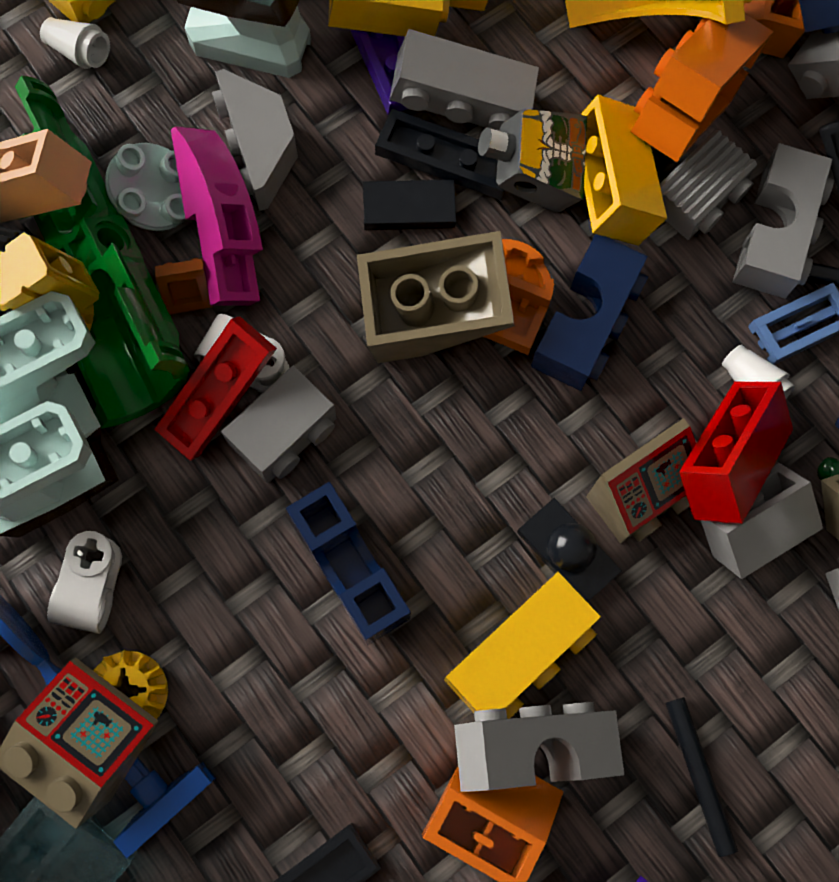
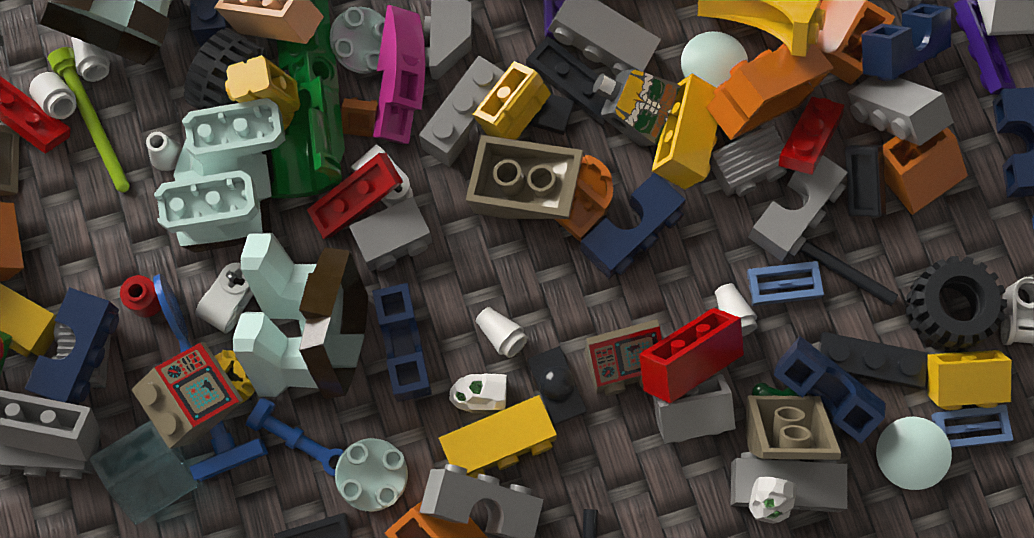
camera: 25 degrees right, 0 degrees up
none -> light aqua piece [233,233,368,399]
none -> blue piece [246,397,344,477]
none -> light aqua dish [335,438,408,512]
none -> light grey arch [419,56,505,167]
none -> white rock [449,373,507,414]
none -> yellow brick [472,62,551,140]
none -> white cone [476,307,528,358]
none -> light aqua dish [681,31,748,88]
none -> red plate [778,97,845,175]

